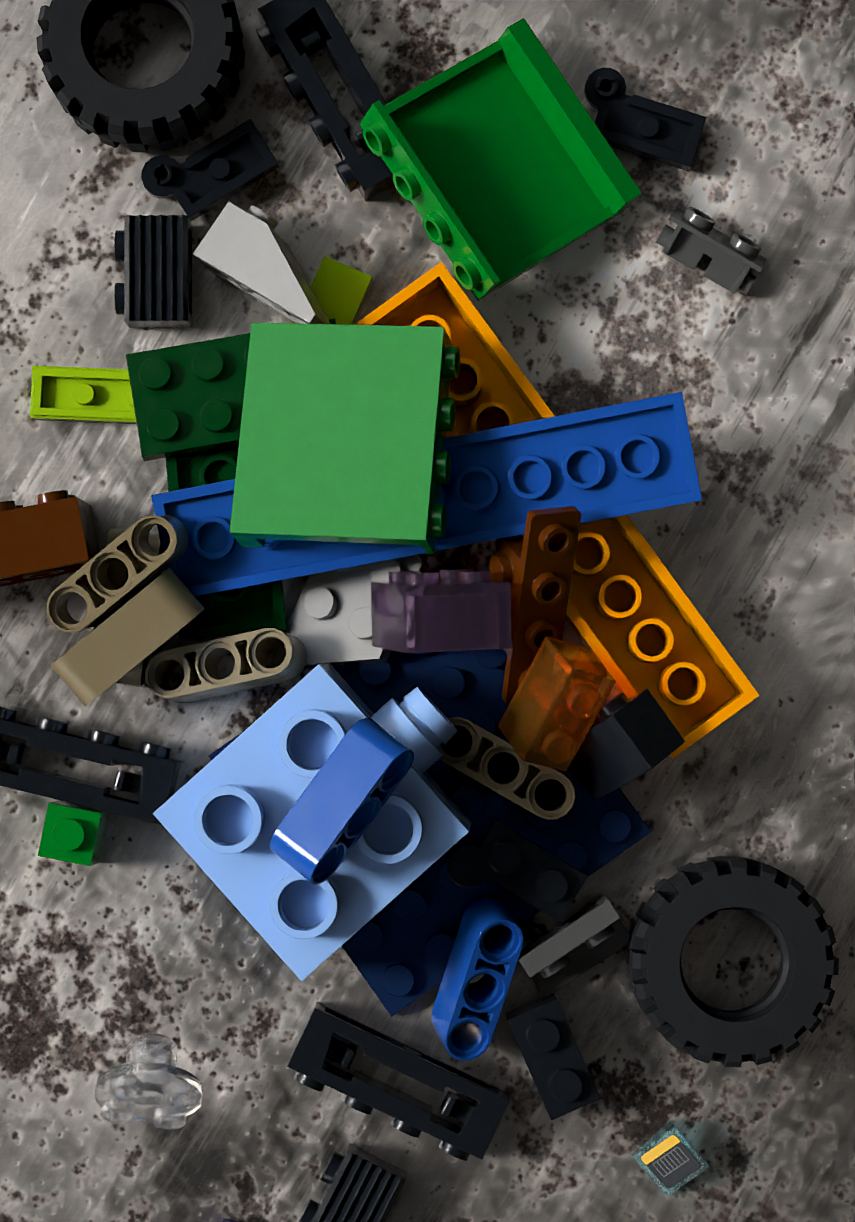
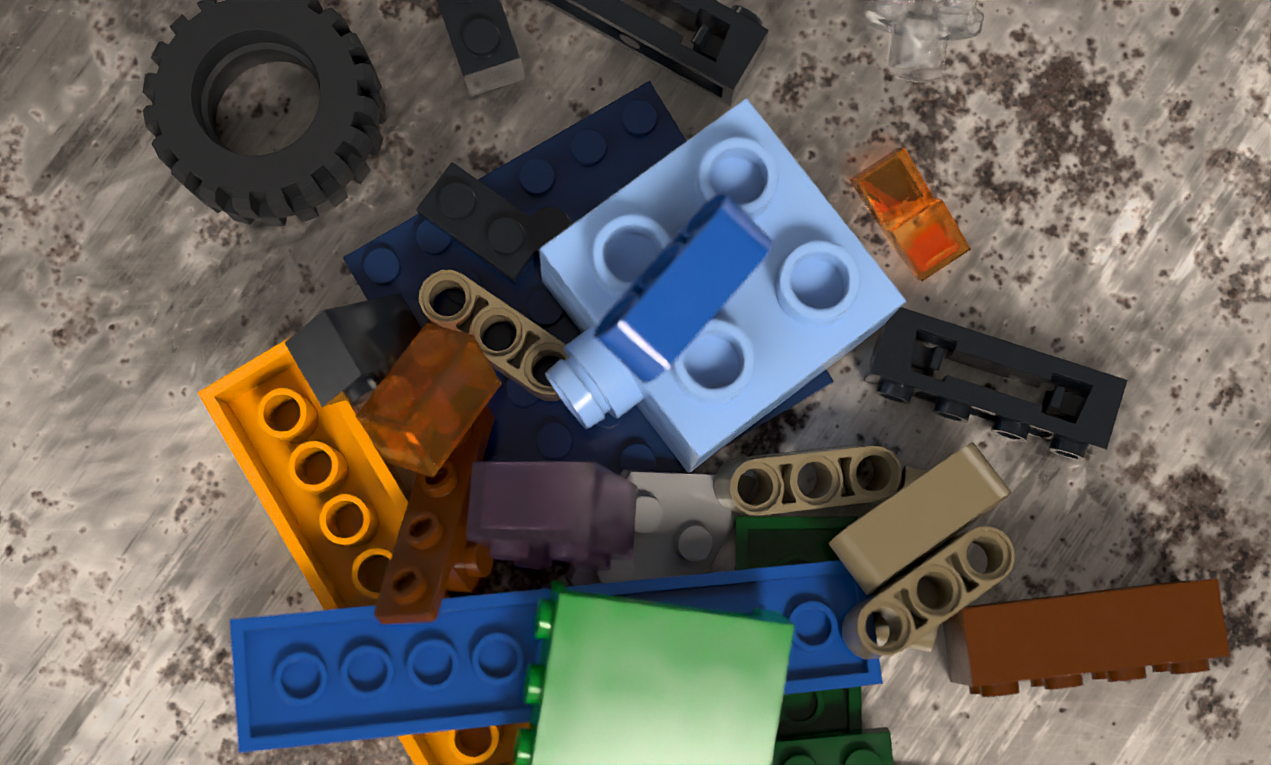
camera: 170 degrees left, 5 degrees down
green brick [38,801,109,866] -> none
blue beam [431,897,524,1061] -> none
dark grey bracket [518,895,630,997] -> none
none -> clear orange slope [849,148,971,282]

